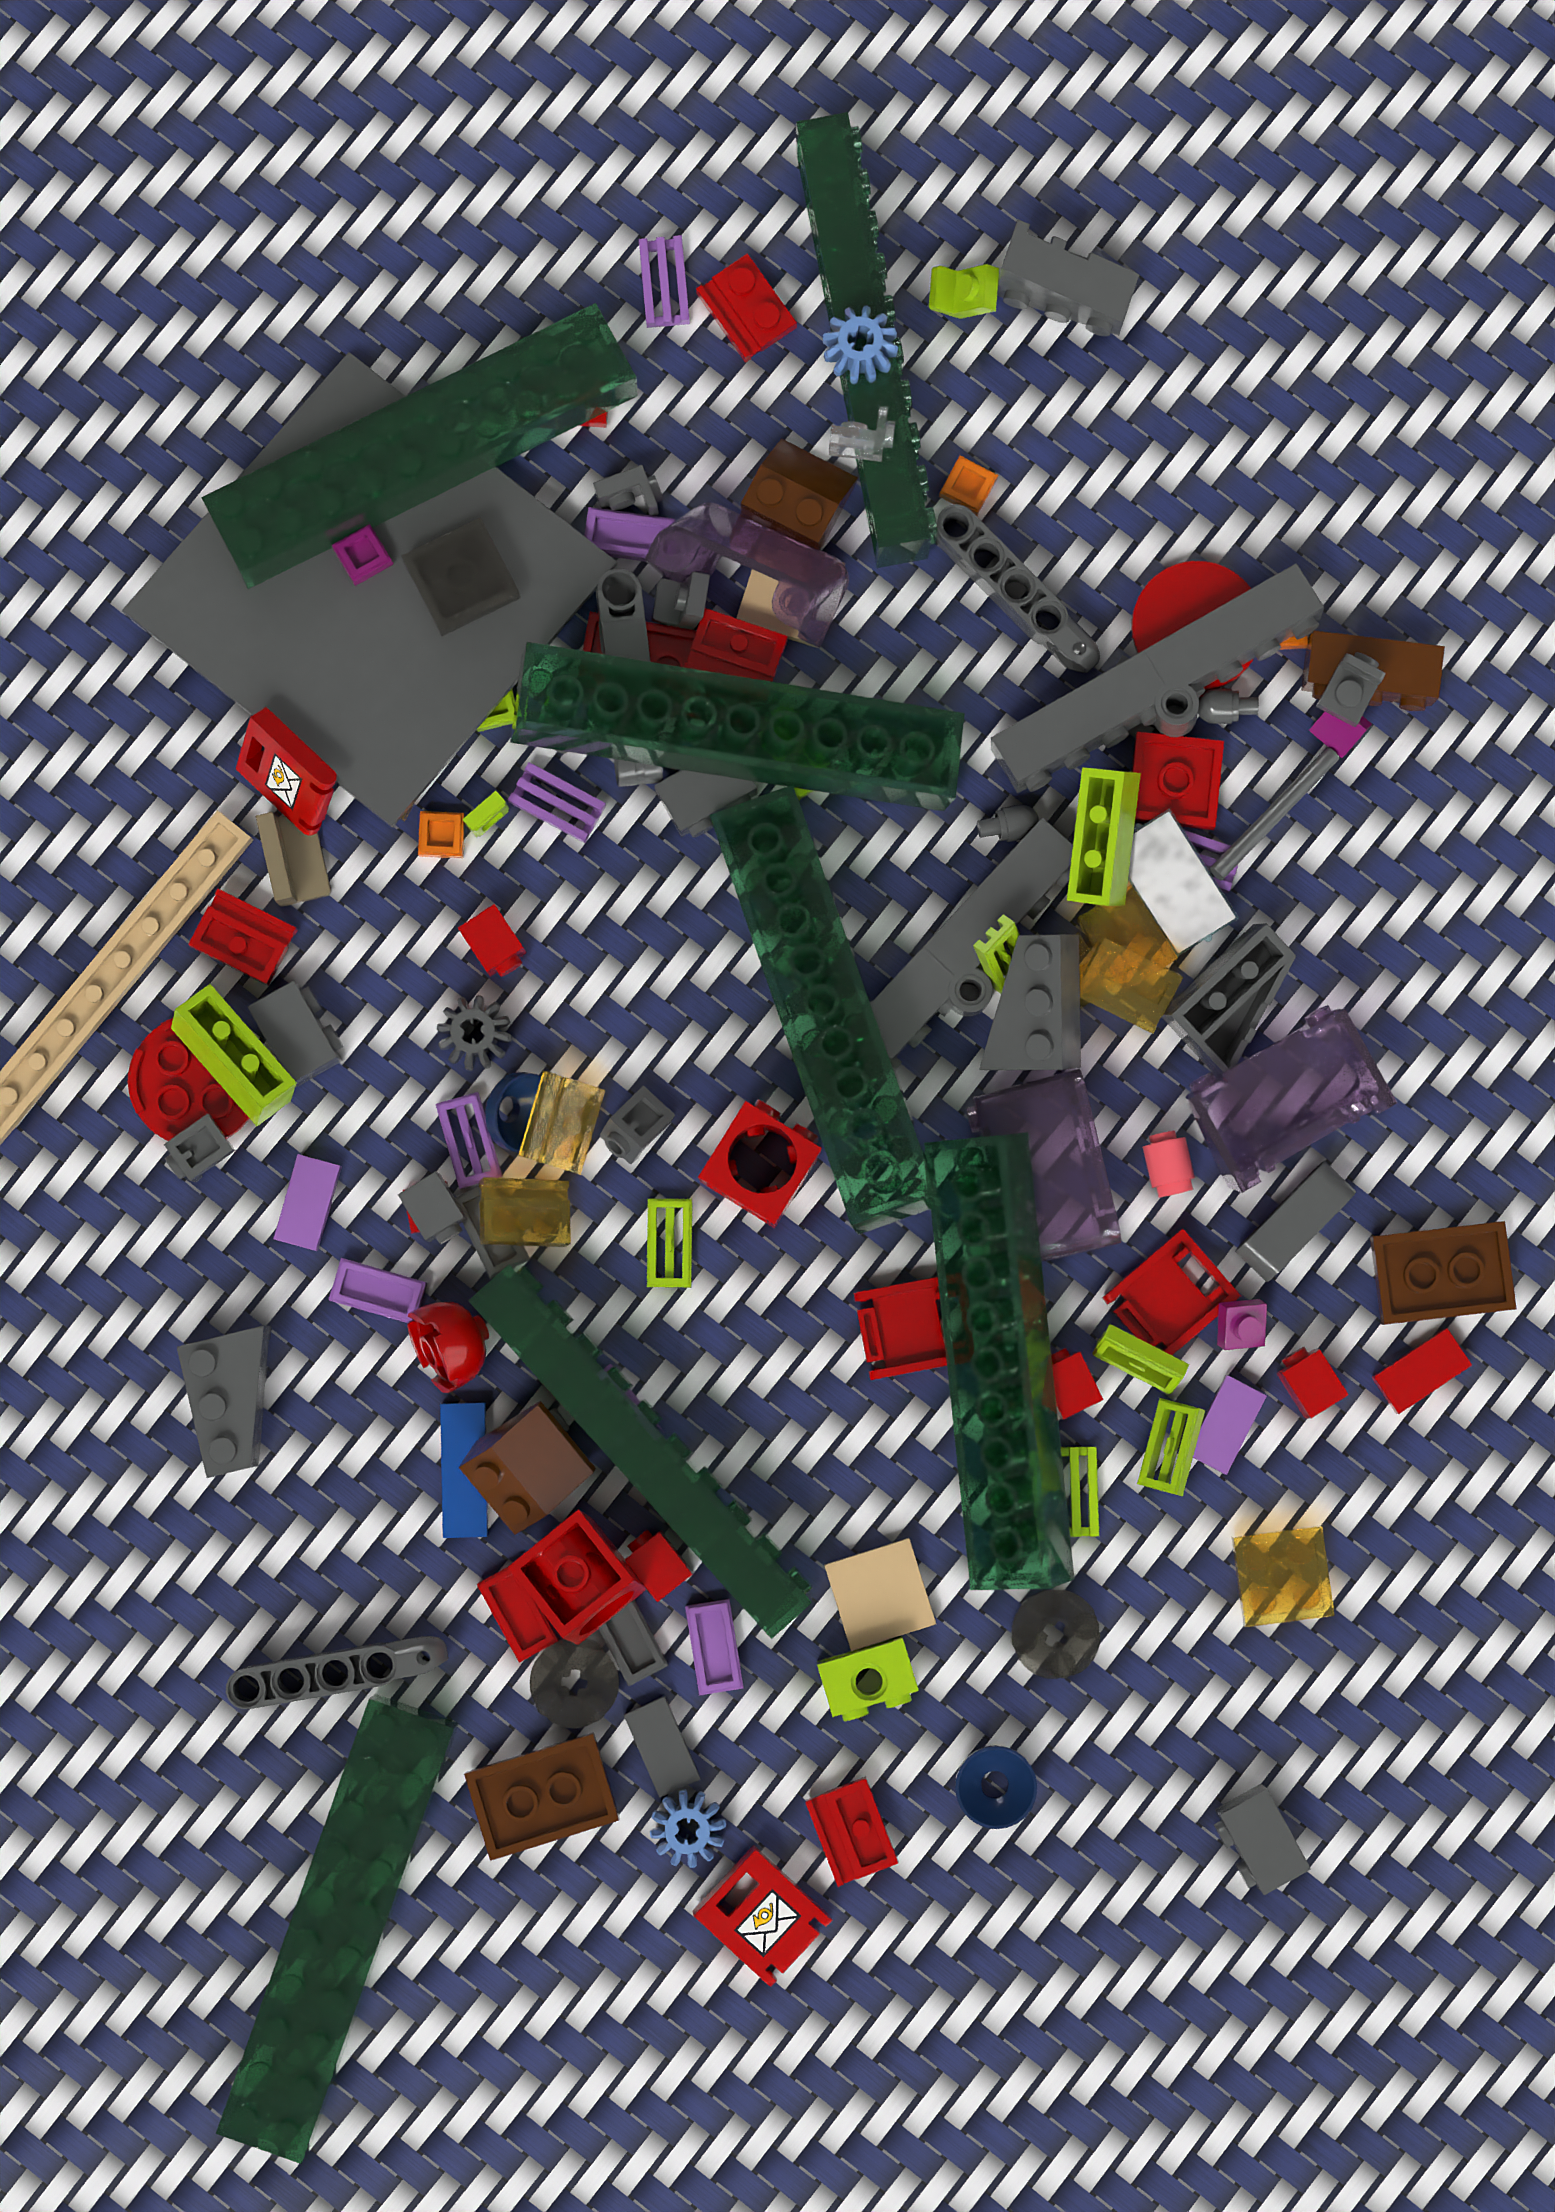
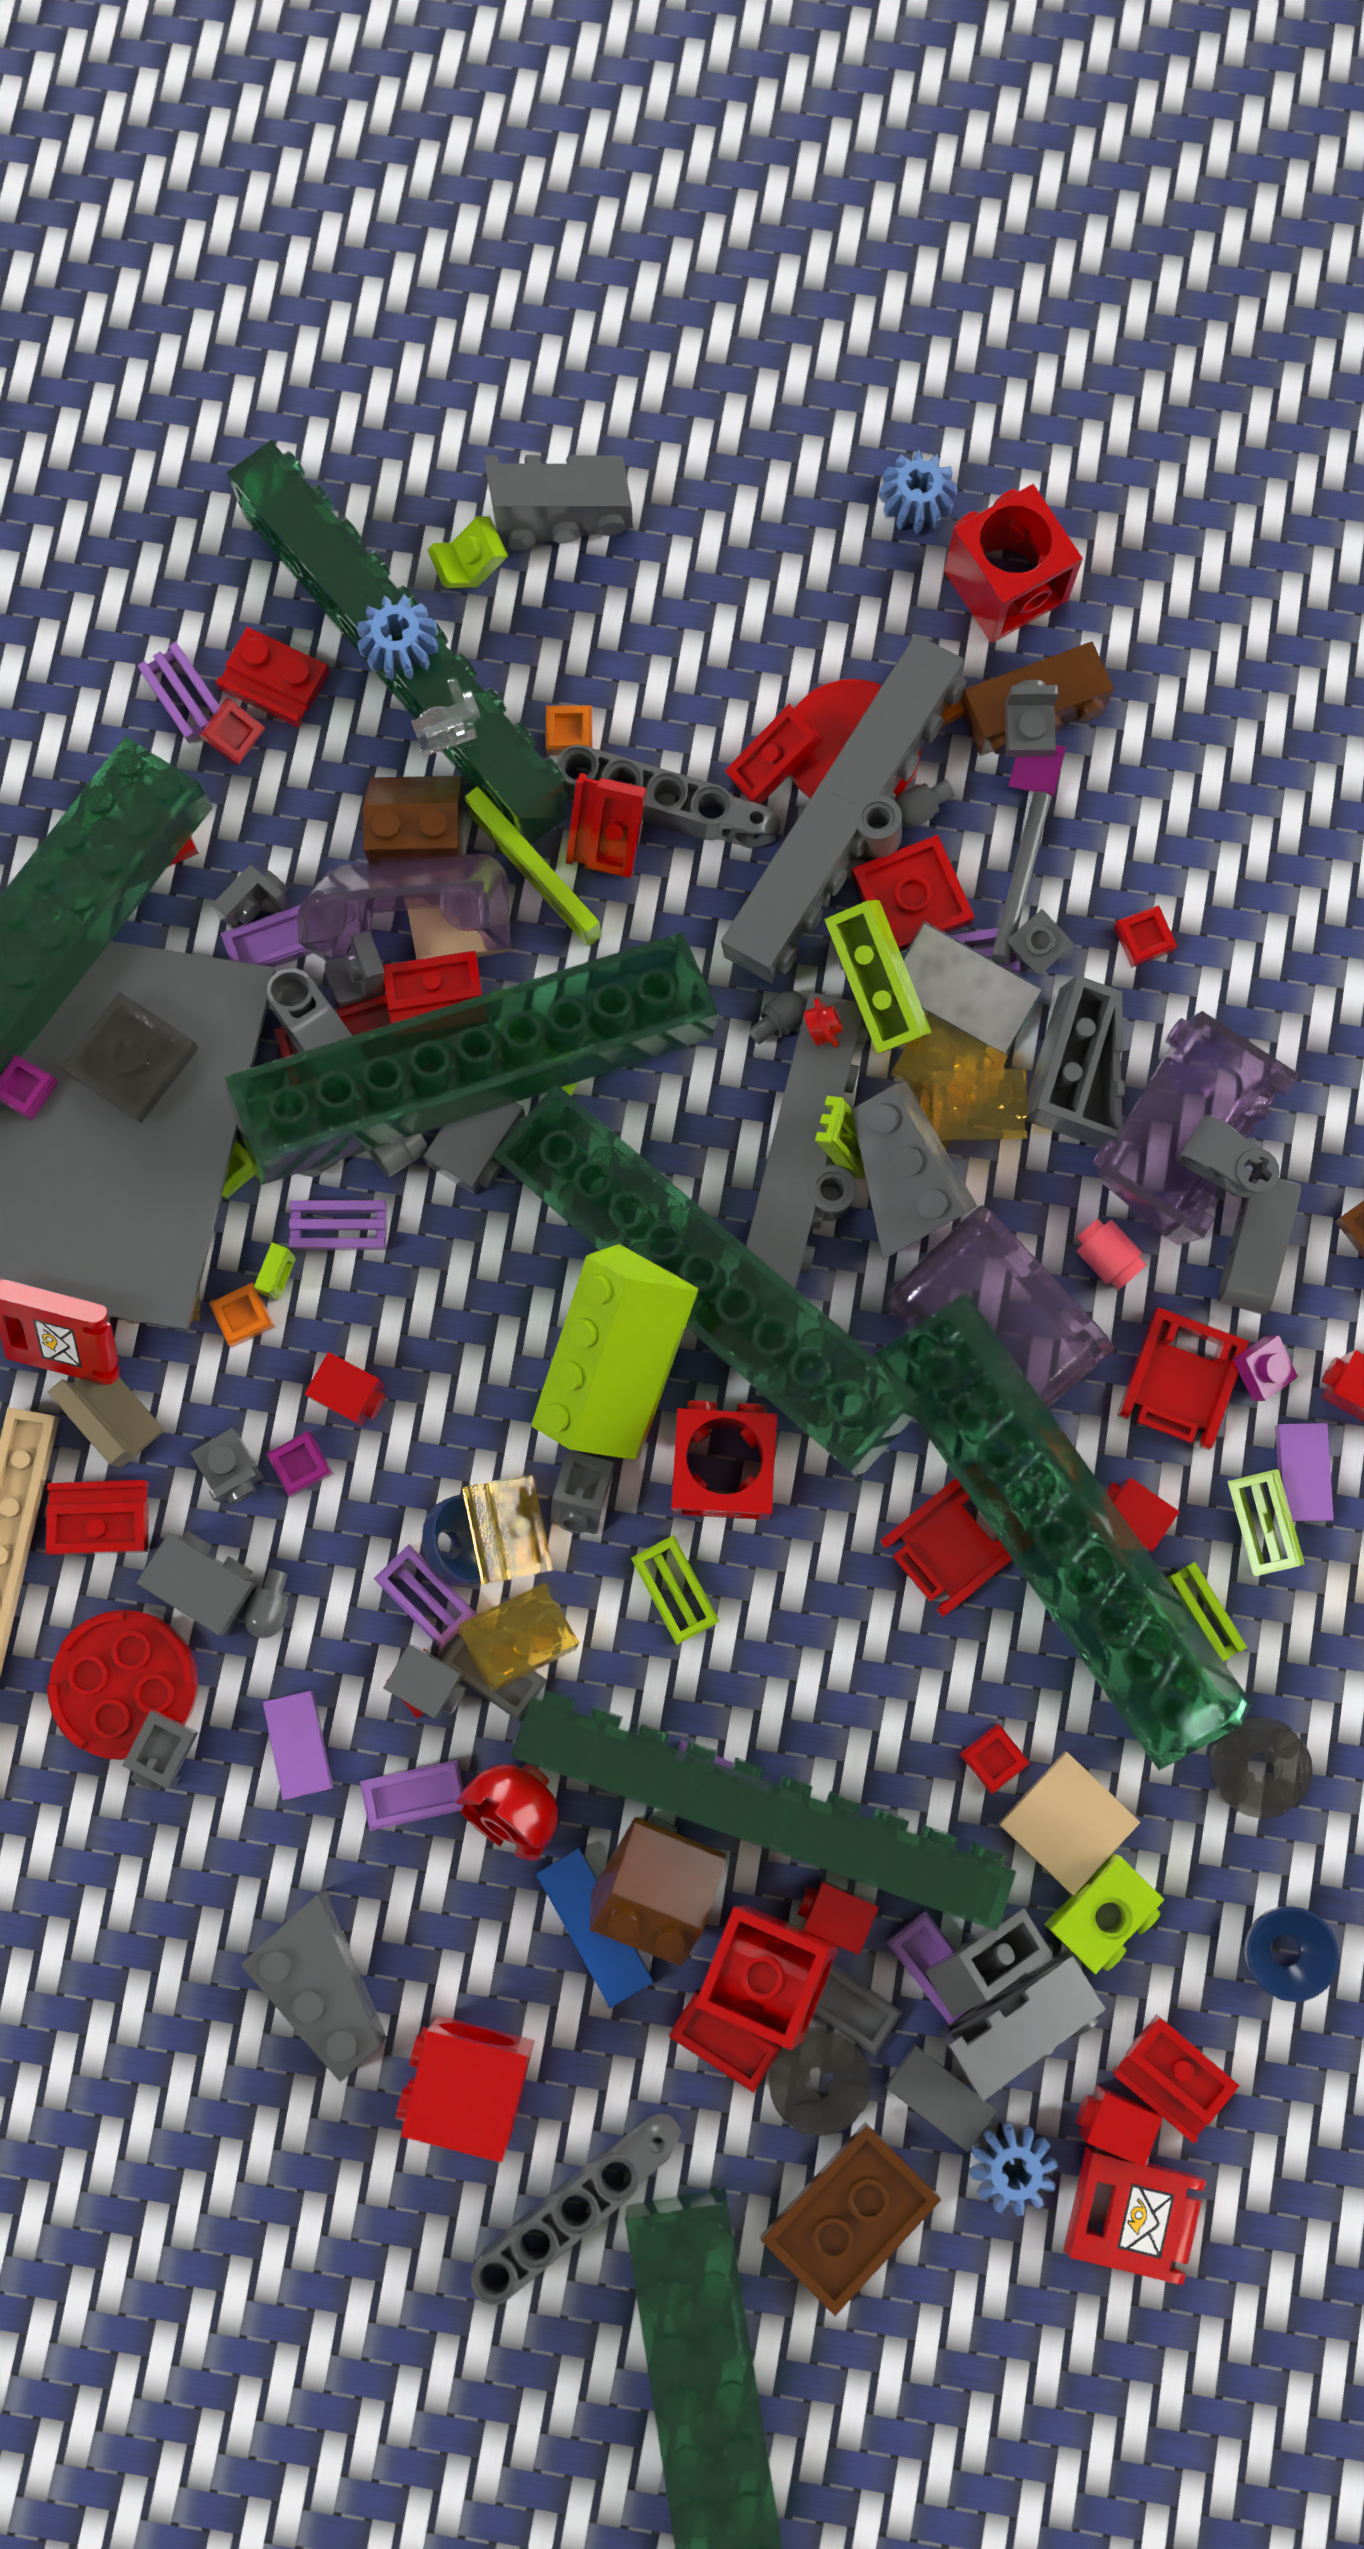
camera: 30 degrees left, 5 degrees down
lime brick [171,984,297,1126] -> none
dark grey gear [436,995,512,1071] -> none
lime tile [1092,1324,1190,1394] -> none
none -> dark grey bracket [190,1427,264,1505]
none -> red tile [199,698,265,765]
none -> dark grey cylinder [244,1569,289,1639]
none -> magenta tile [266,1430,334,1497]
none -> red brick [396,2015,535,2163]
none -> lime tile [465,786,601,946]
none -> lime slope [531,1244,699,1460]
none -> red plate [565,773,647,878]
none -> red plate [725,703,824,804]
none -> red plate [804,998,843,1048]
none -> medium blue gear [879,450,957,534]
none -> dark grey brick [925,1908,1052,2017]
none -> wedge [938,1950,1106,2102]
none -> red brick [944,484,1083,644]
none -> red tile [959,1723,1030,1794]
none -> dark grey bracket [1008,909,1074,975]
none -> red brick [1076,2084,1163,2168]
none -> red tile [1113,905,1178,968]
none -> dark grey piece [1178,1115,1279,1198]

